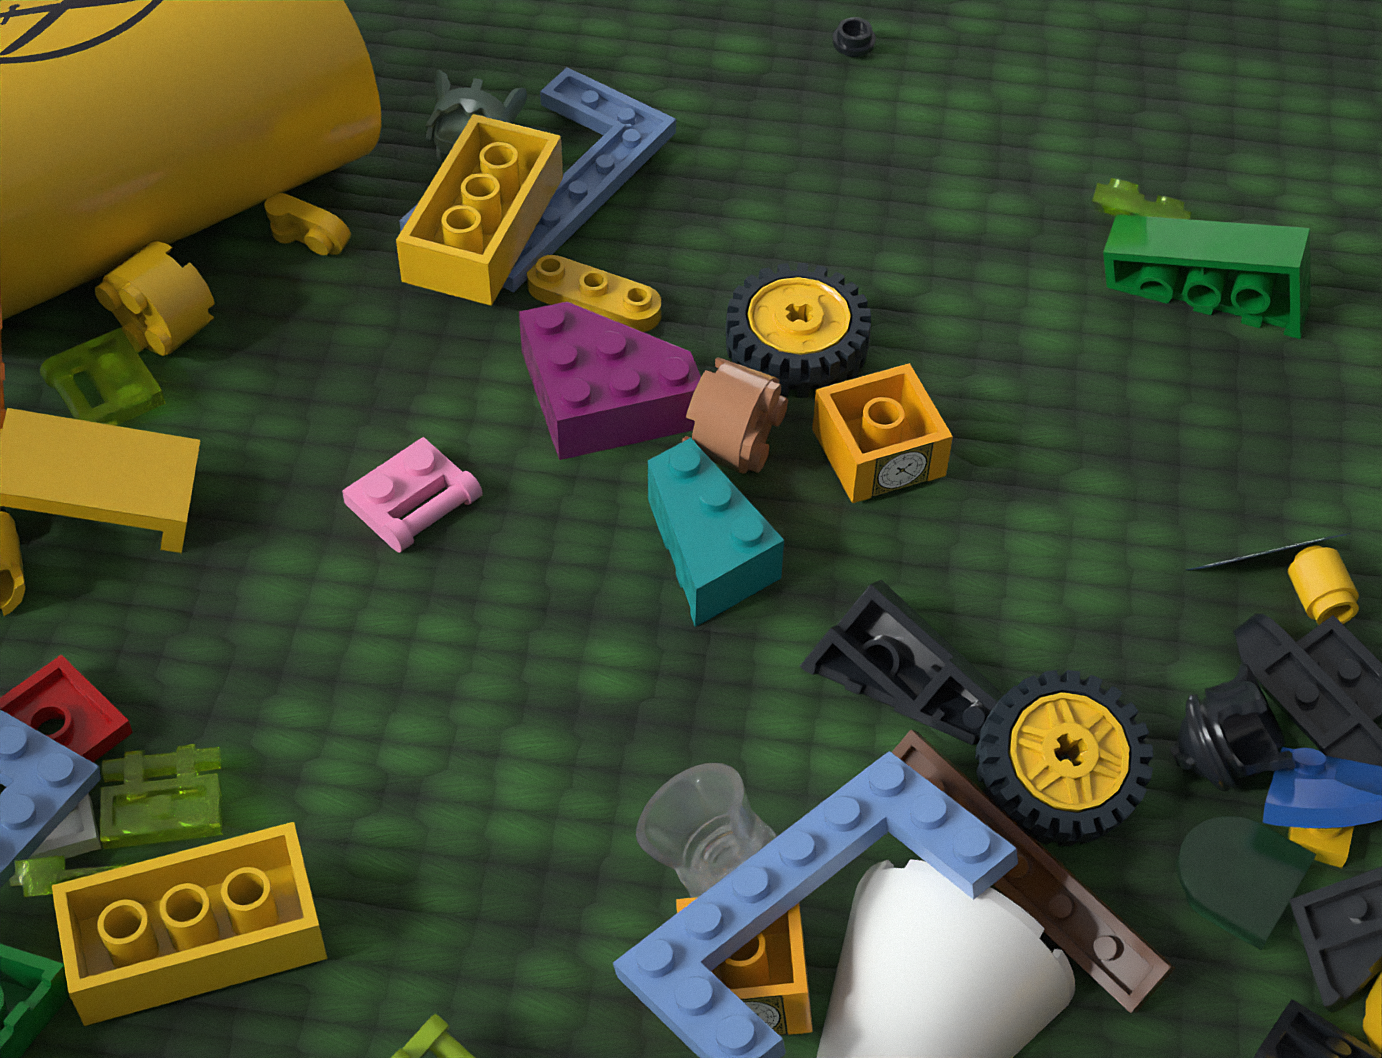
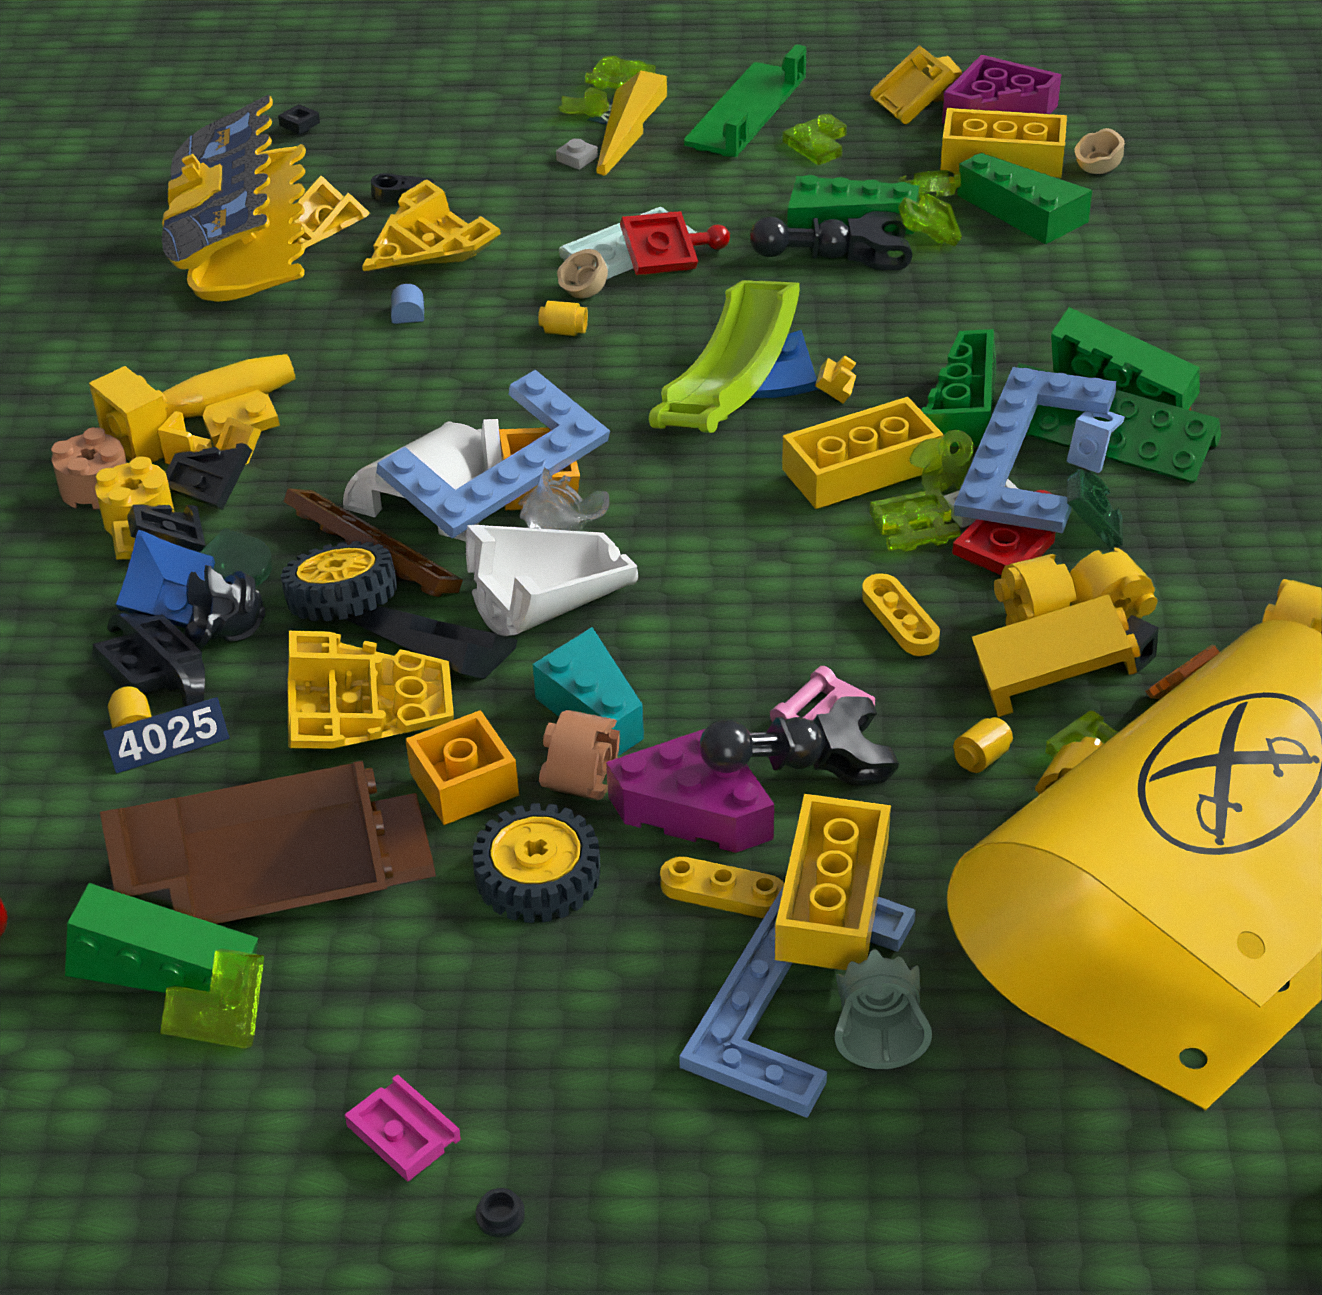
camera: 175 degrees right, 10 degrees down
none -> reddish brown panel [100,761,436,924]
none -> yellow wedge [287,631,454,749]
none -> dark pink plate [345,1074,461,1182]
none -> white cone [466,525,638,636]
none -> white tile [481,419,502,471]
none -> black piece [699,696,899,786]
none -> yellow plate [862,574,940,656]
none -> yellow brick [953,717,1013,773]
none -> yellow brick [994,554,1077,626]

